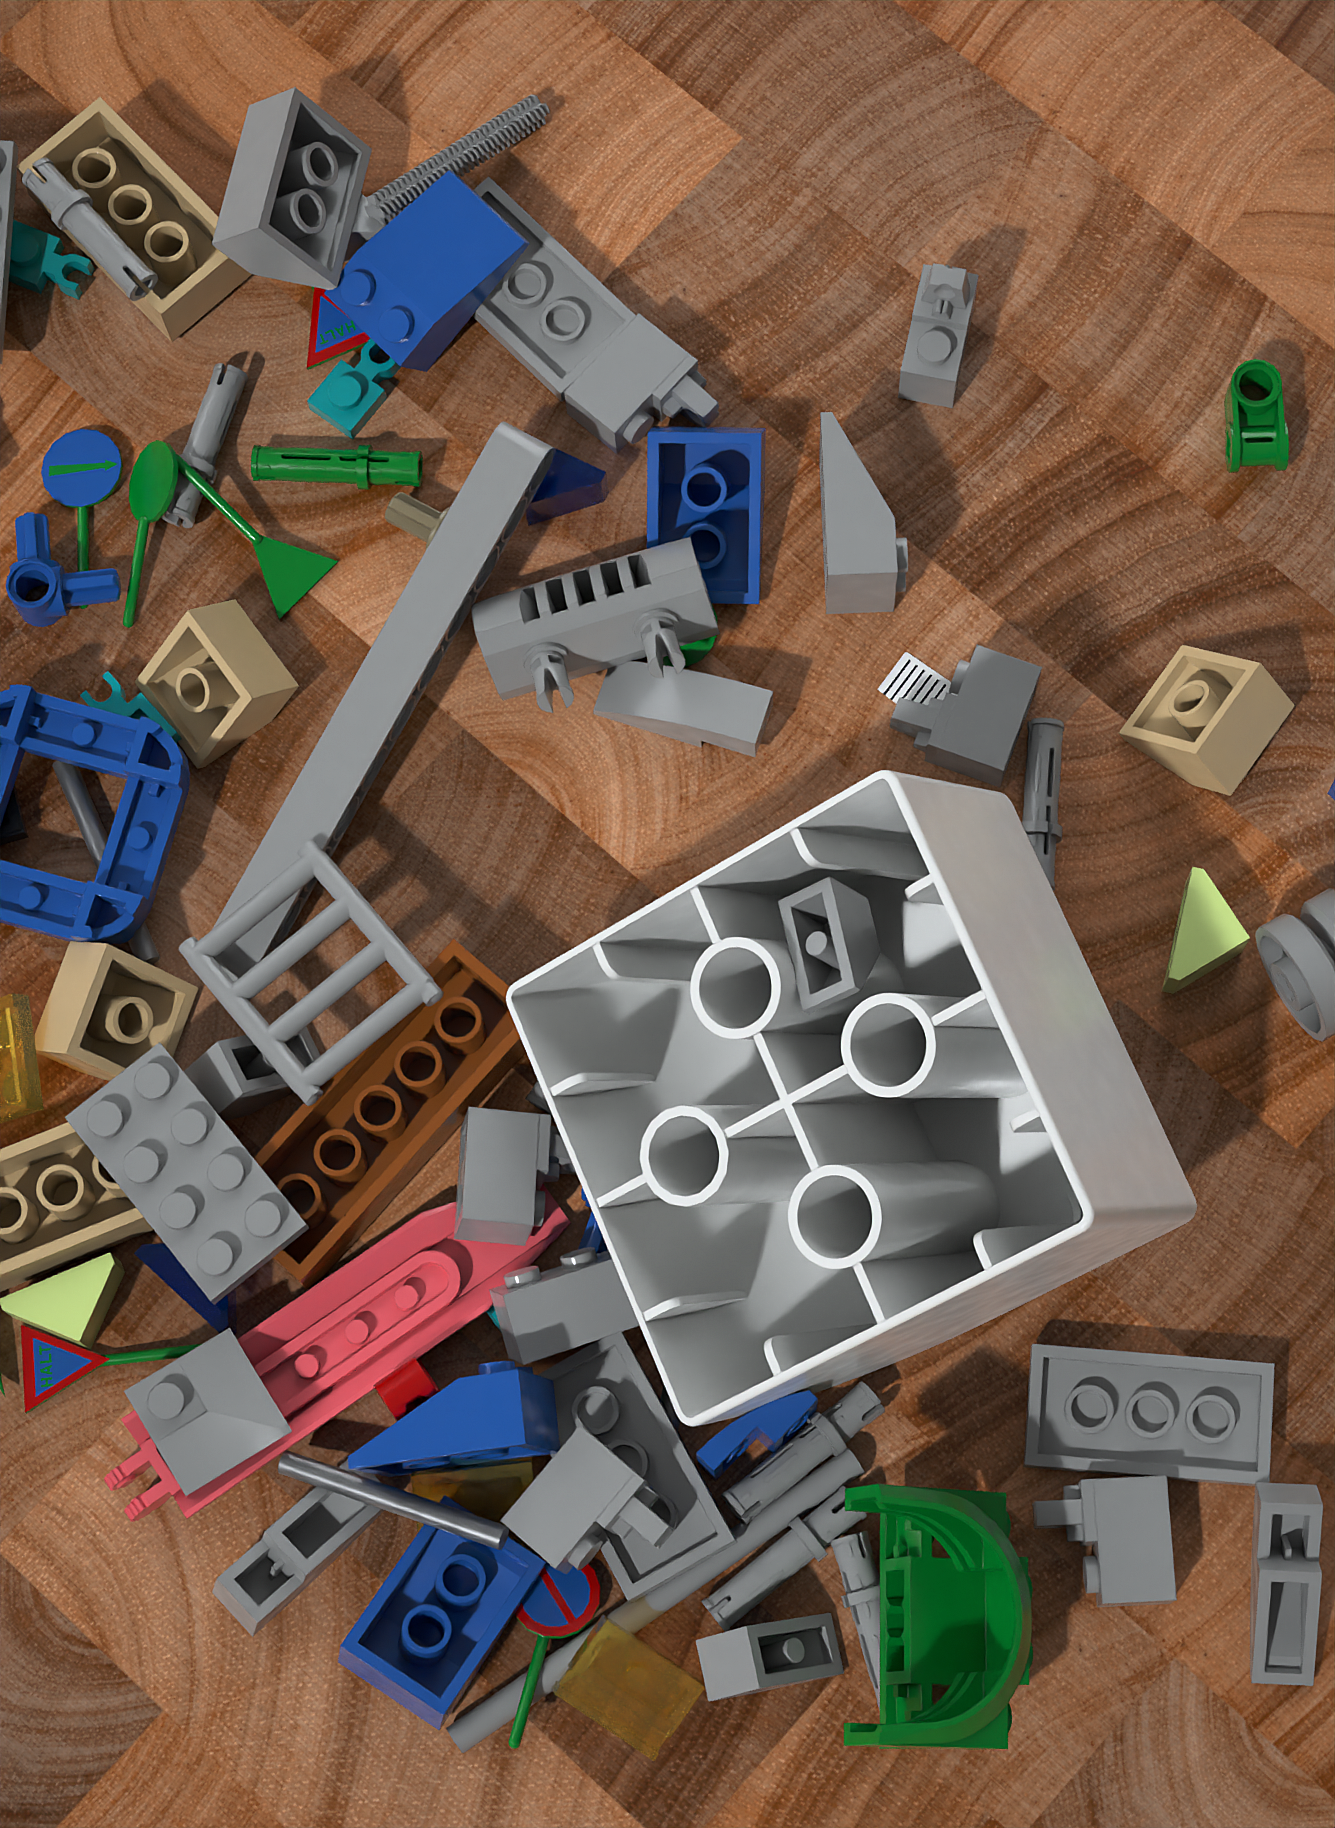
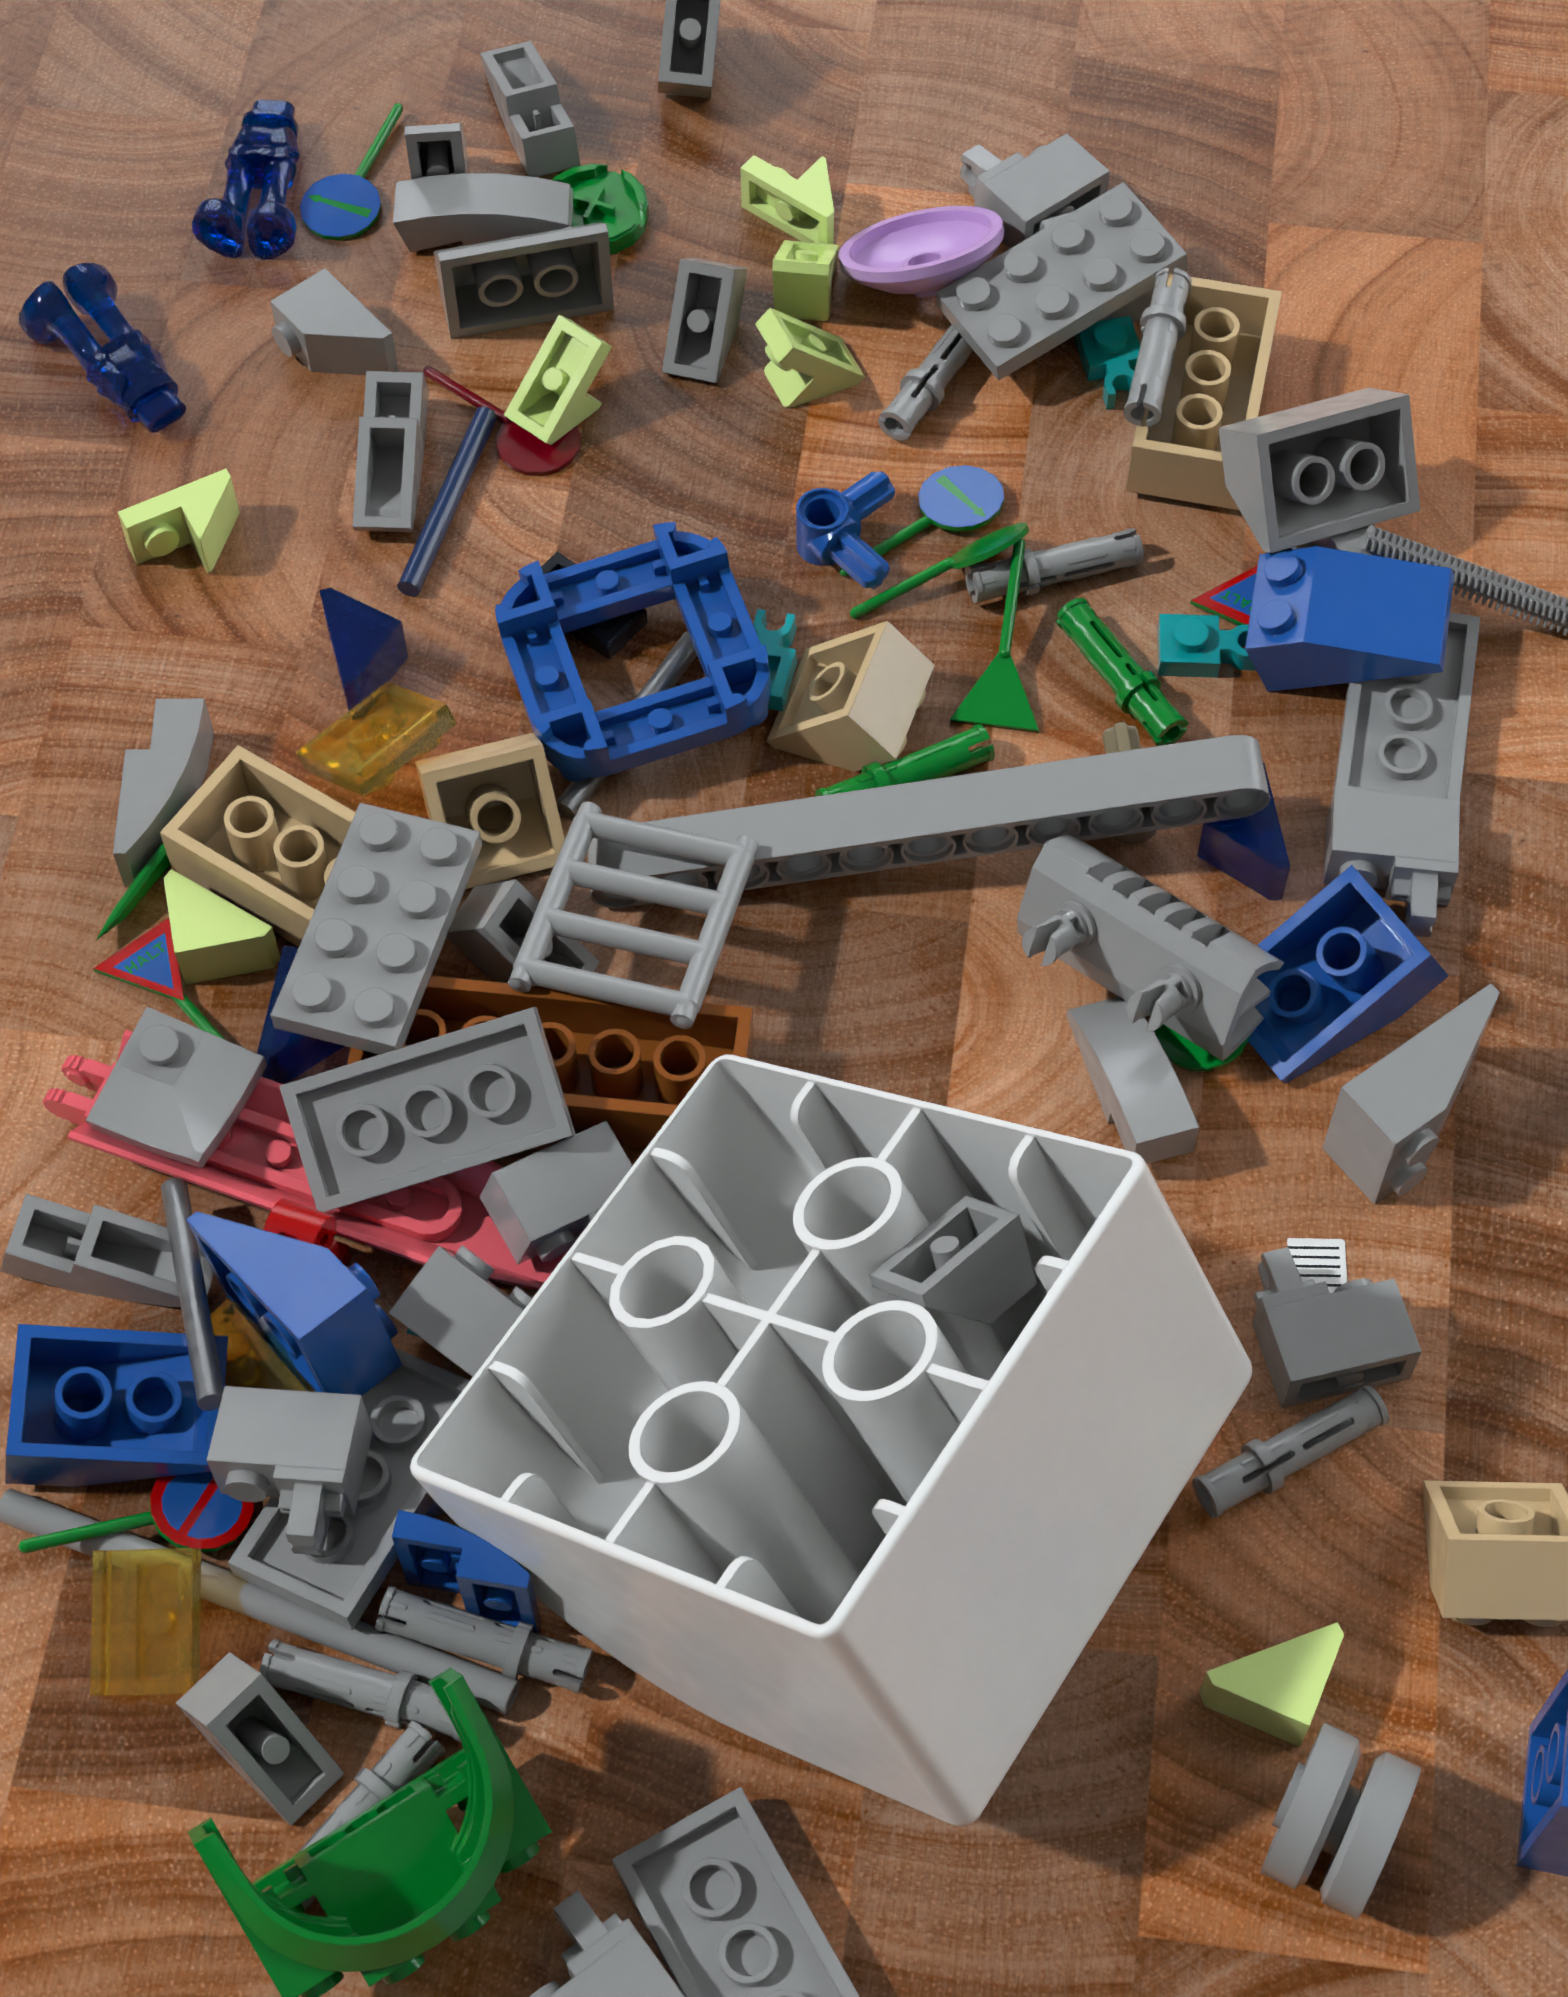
camera: 50 degrees right, 15 degrees down
none -> light grey plate [279,1007,576,1212]
none -> green pin [815,724,995,797]

